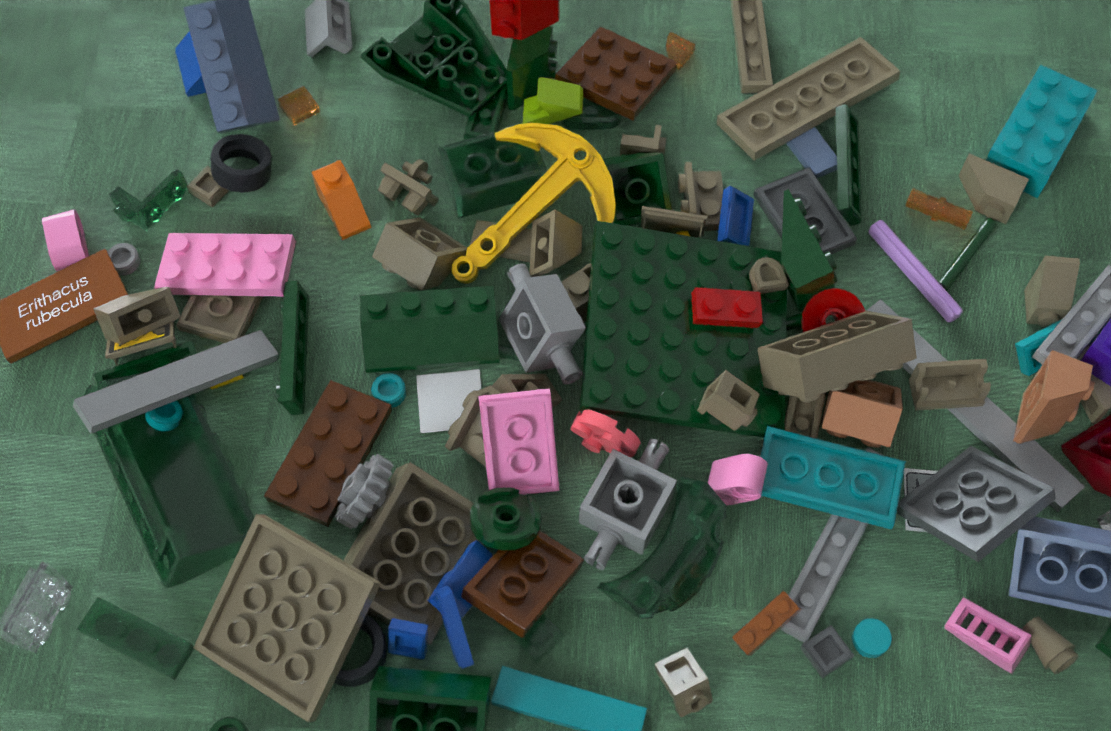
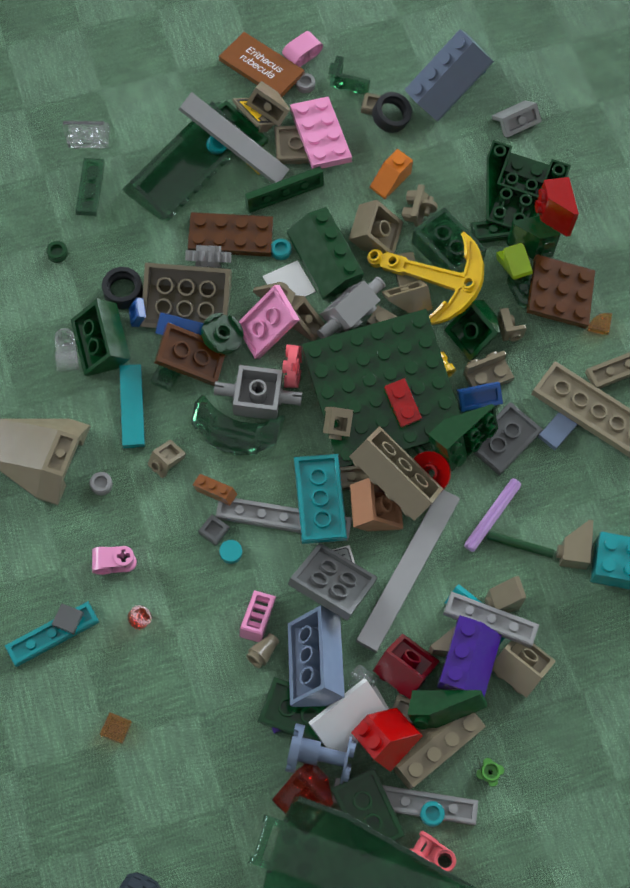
camera: 65 degrees right, 5 degrees up
dark tan plate [193,514,381,722] -> none
clear orange tile [277,86,320,125] -> none
blue tile [435,586,474,669] -> none
dark tan piece [641,206,708,238] -> none
bright pink beam [705,454,768,505] -> none
dark tan tile [749,257,789,294] -> none
dark green tile [836,104,862,226] -> none
clear orange pin [904,188,973,230] -> none
dark tan hinge [909,359,991,411] -> none
nougat slope [1013,350,1095,444] -> none

